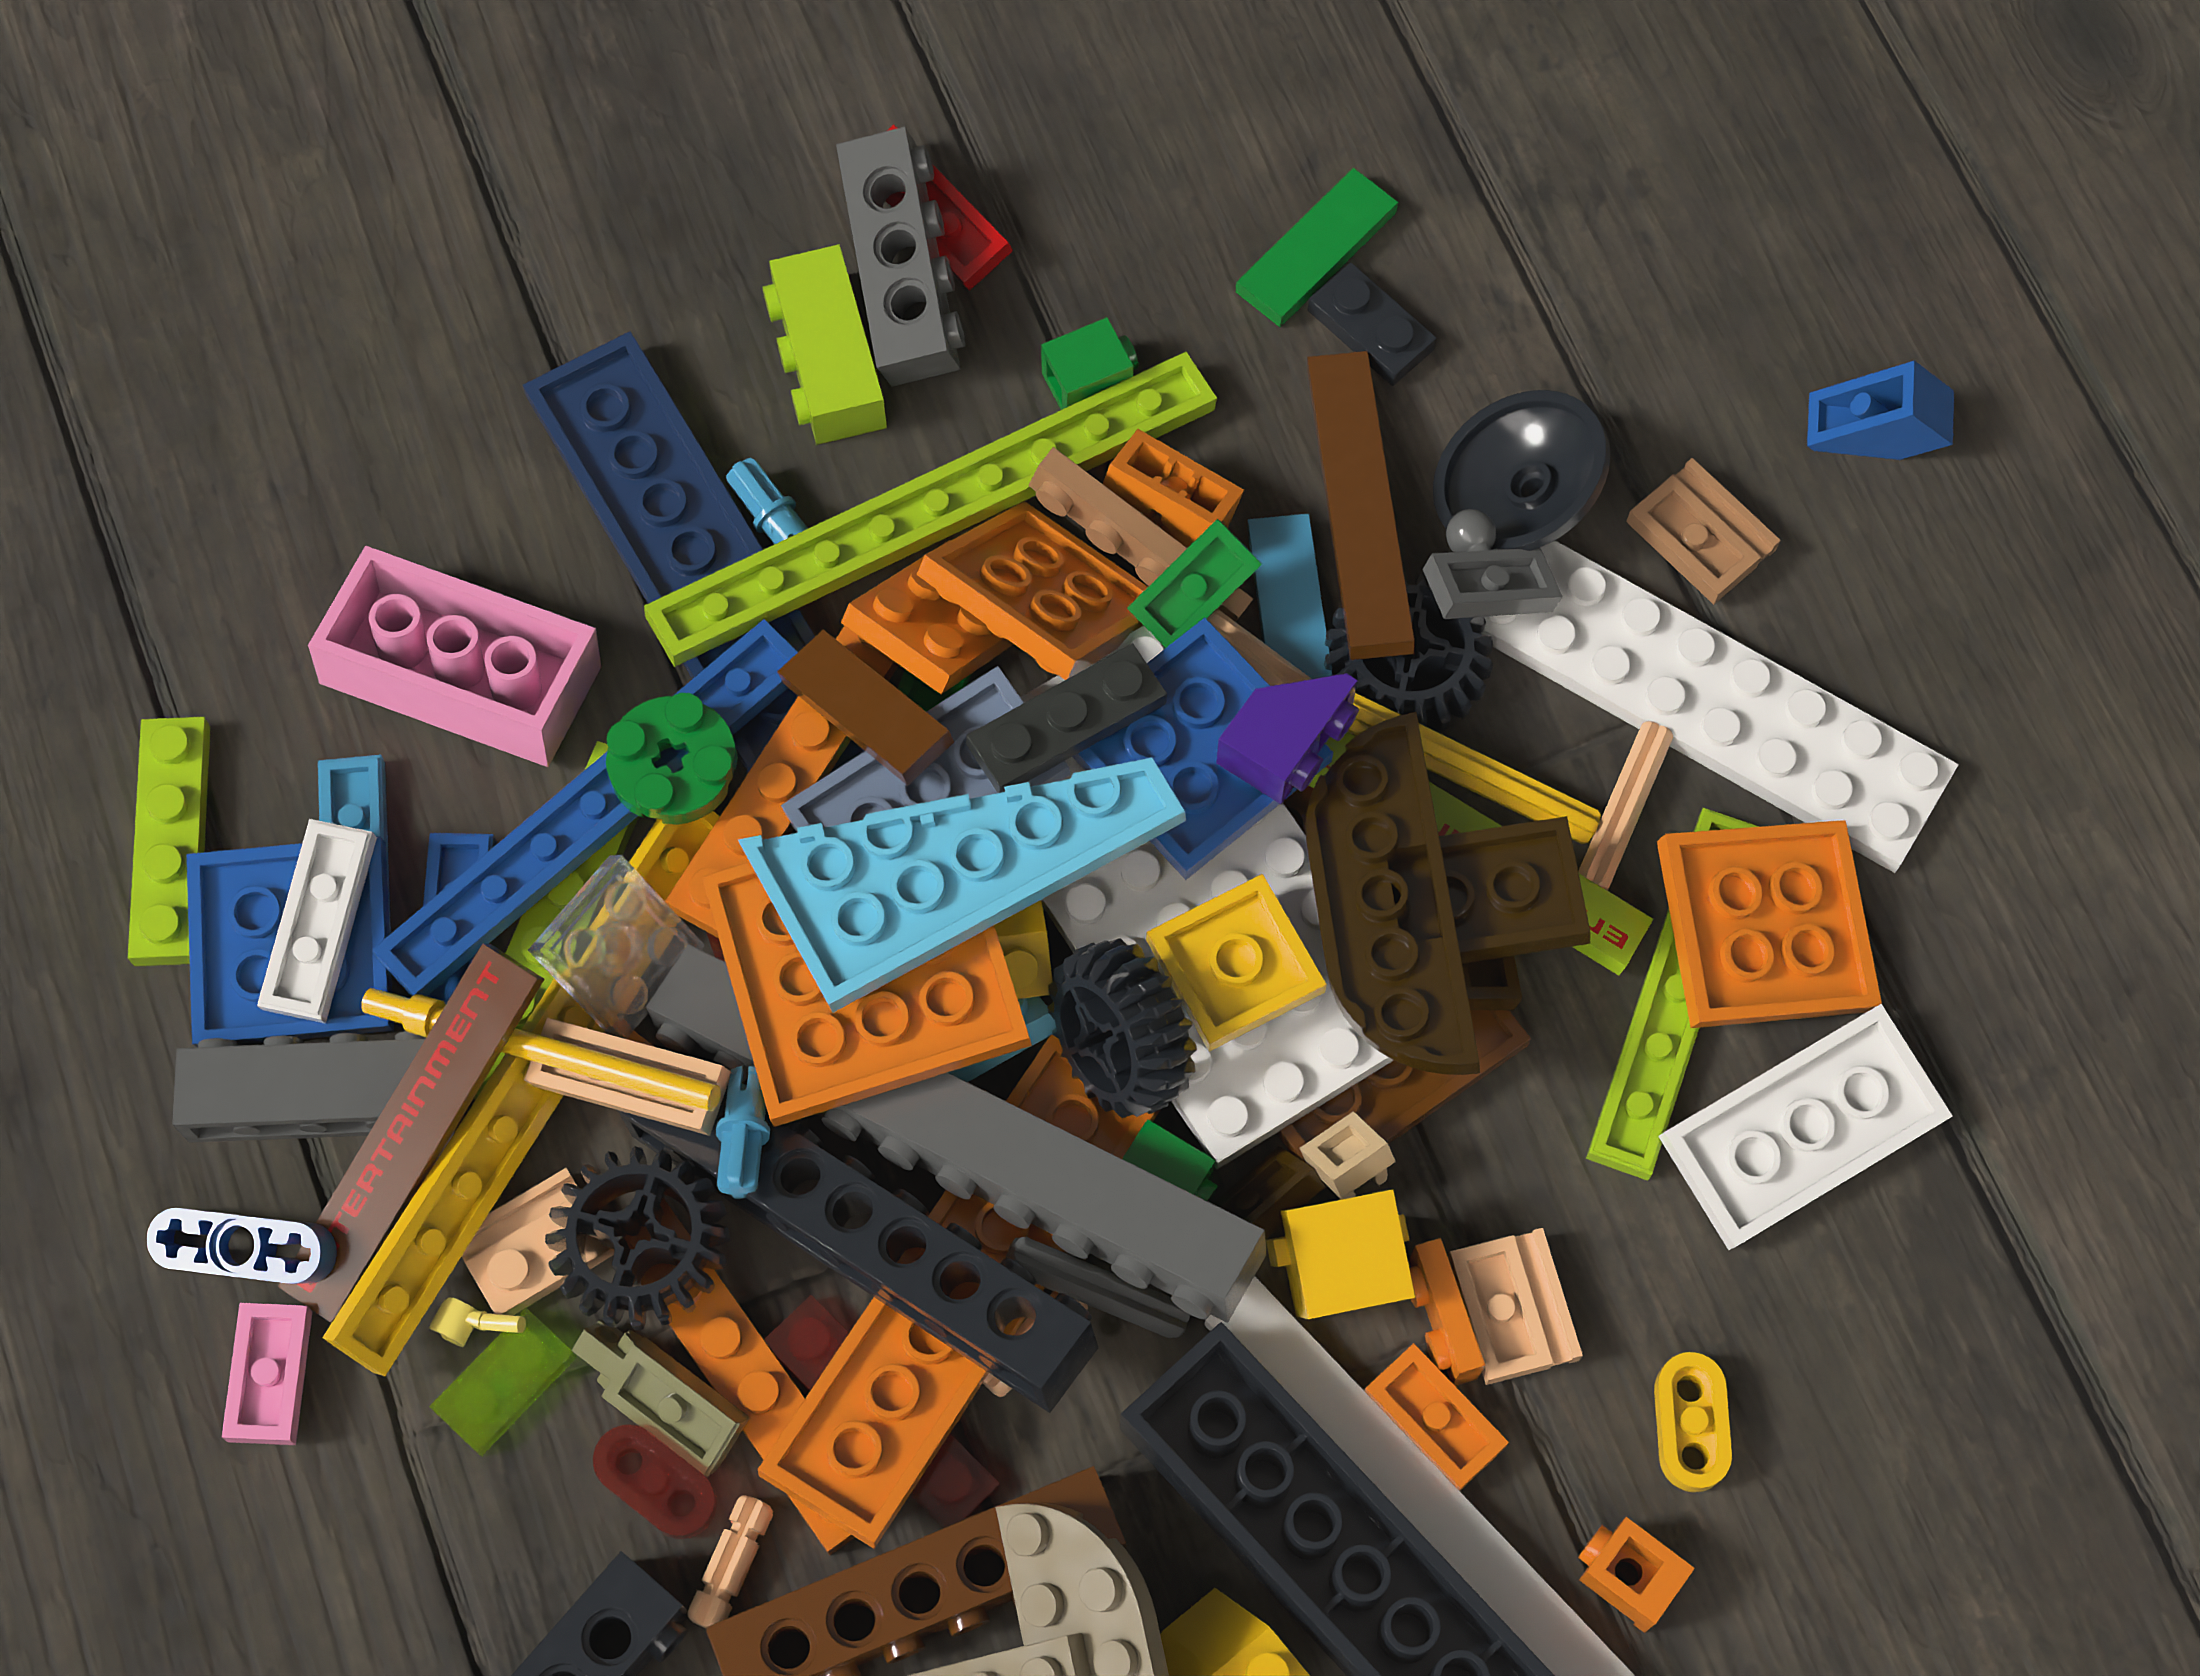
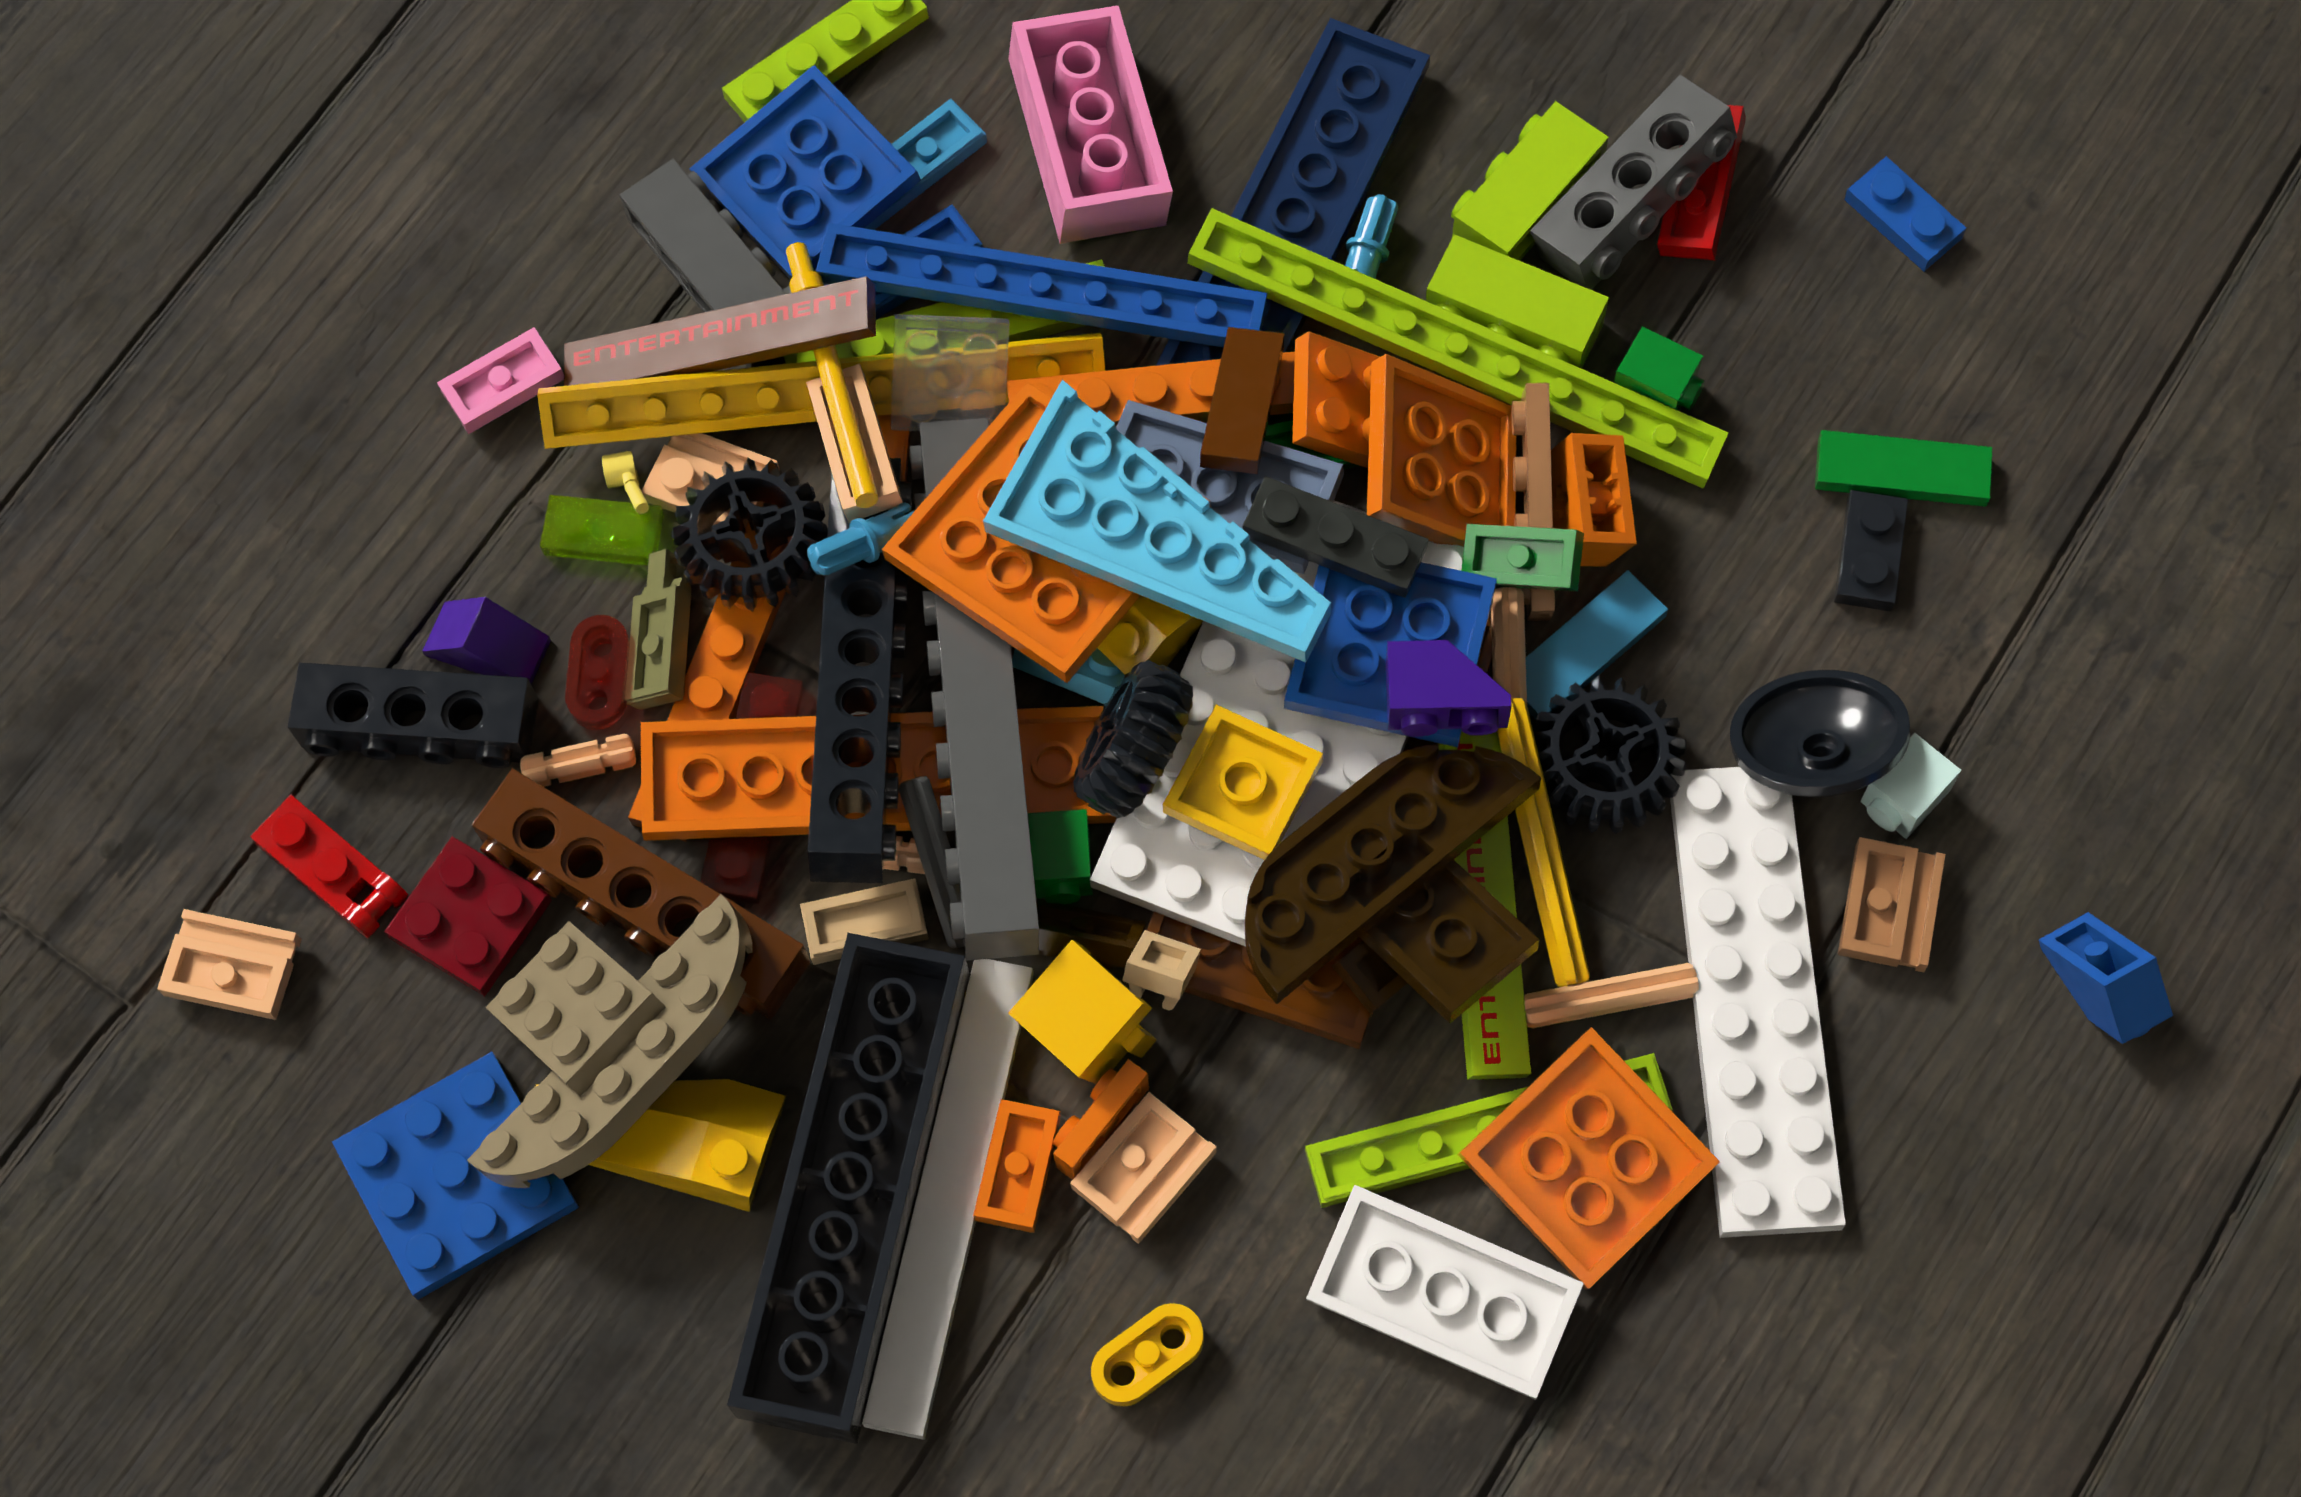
camera: 60 degrees right, 0 degrees up
beam [147,1208,337,1284] -> none
white tile [257,819,377,1024] -> none
green plate [606,692,738,825] -> none
reddish brown tile [1307,351,1414,660] -> none
dark grey plate [1423,509,1563,619] -> none
orange brick [1578,1517,1695,1633] -> none
none -> dark purple slope [422,597,551,685]
none -> tan tile [800,878,929,965]
none -> lime brick [1426,234,1609,369]
none -> blue plate [1844,156,1966,272]
none -> light aqua brick [1861,733,1962,839]

